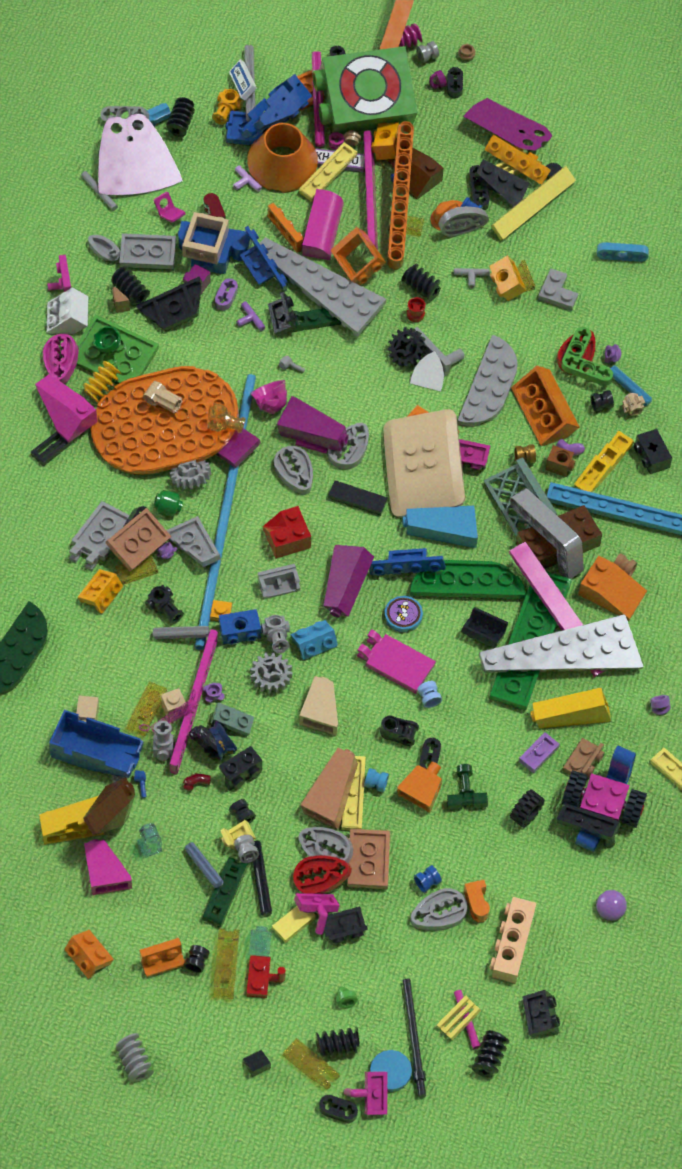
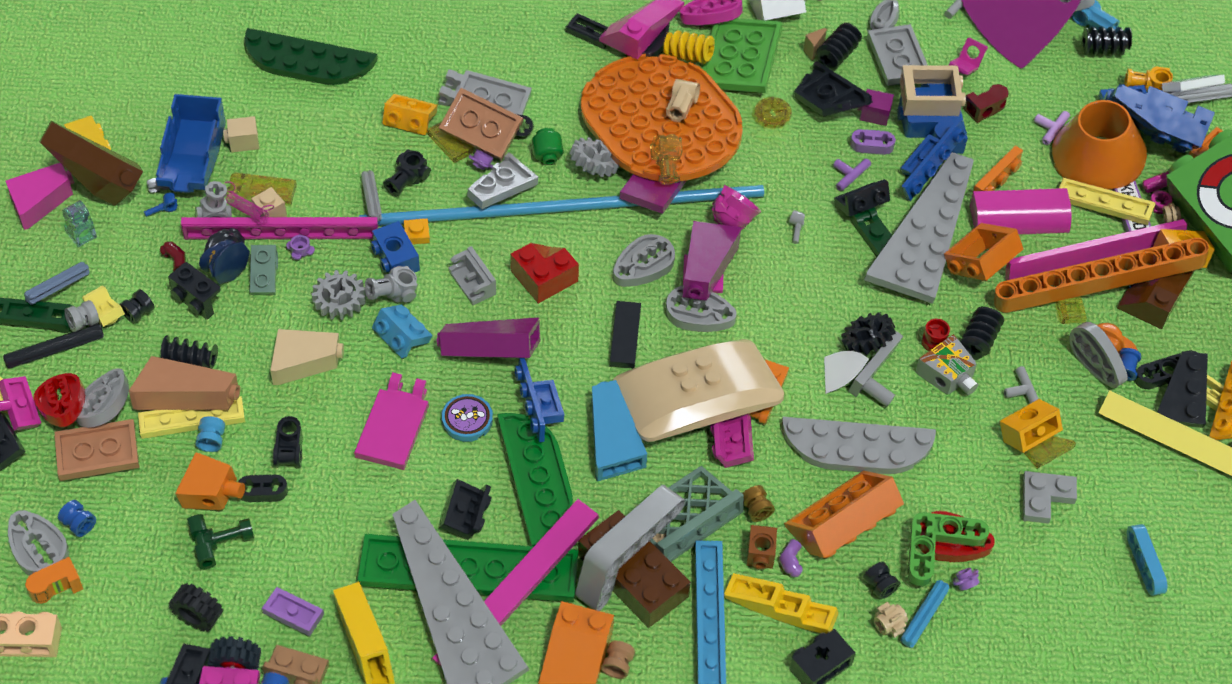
camera: 75 degrees right, 5 degrees down
green hair [93,326,121,354] -> none
light blue wheel [417,681,442,708] -> none
none -> black piece [160,335,218,369]
none -> clear yellow gear [755,97,792,128]
none -> light grey torso [915,334,978,395]

